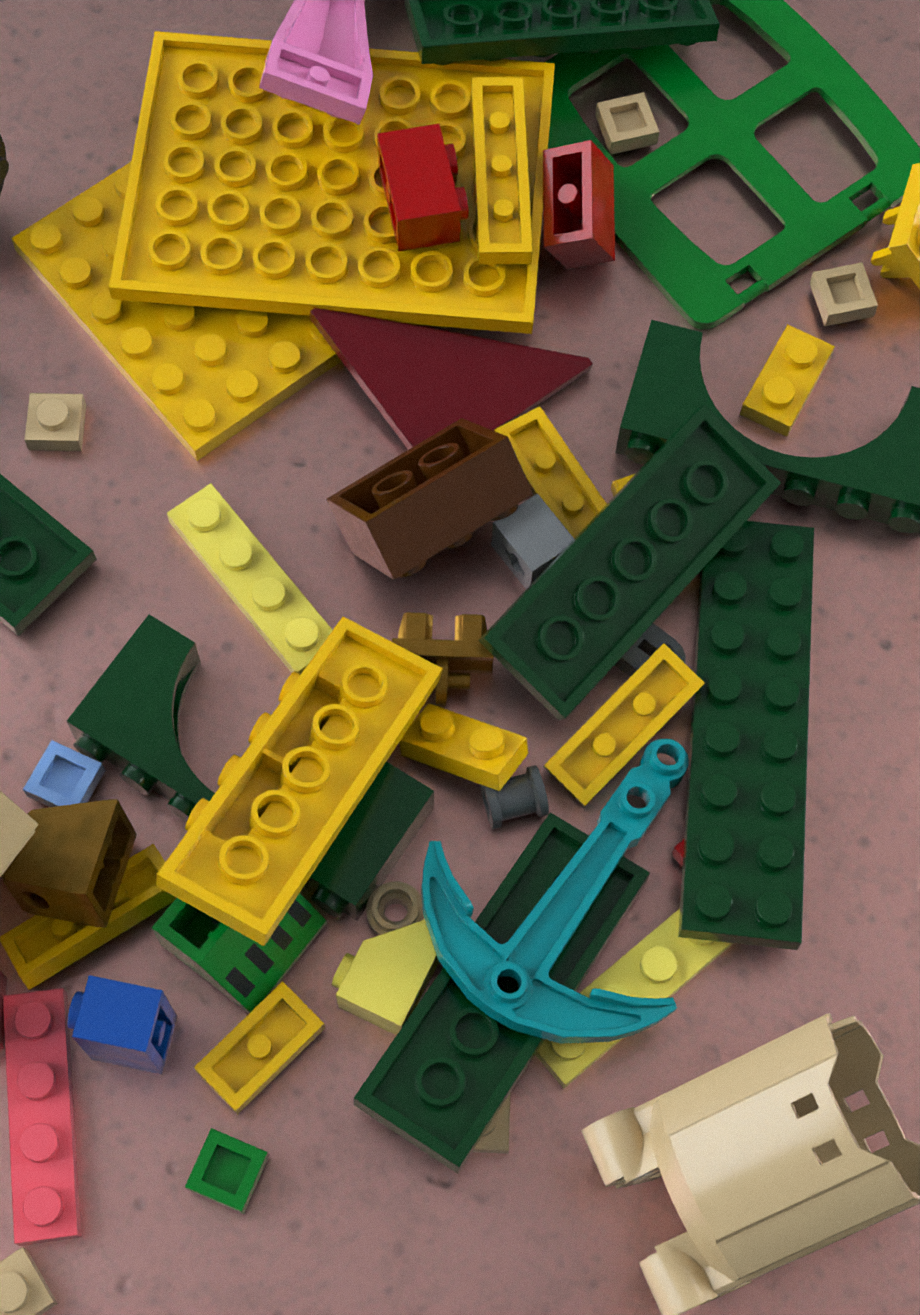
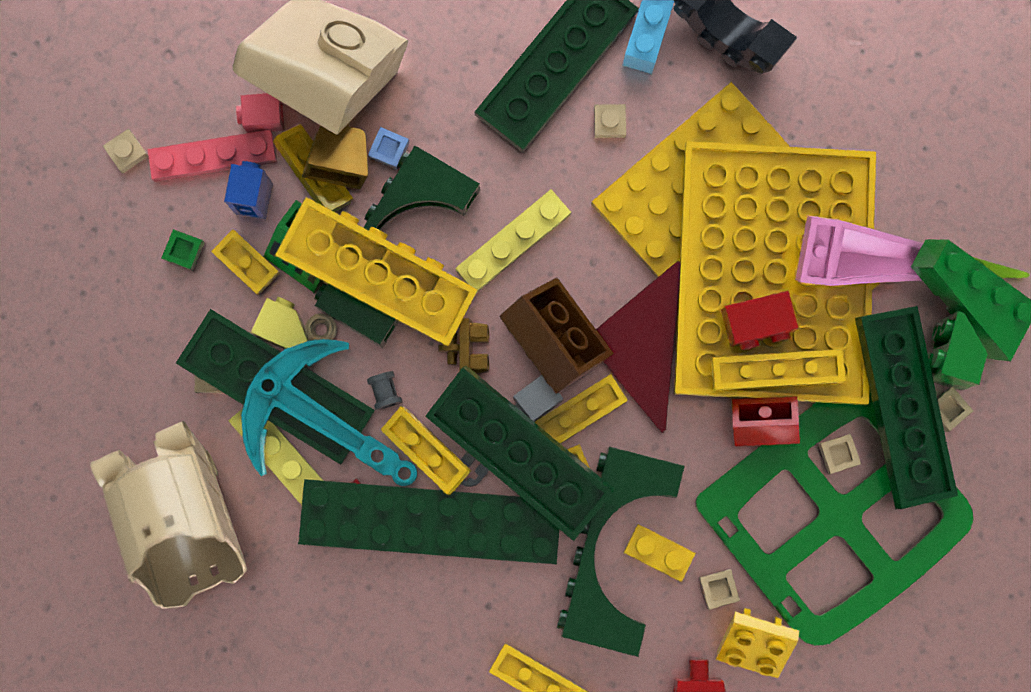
camera: 90 degrees right, 15 degrees up
yellow plate [399,703,529,791] -> none

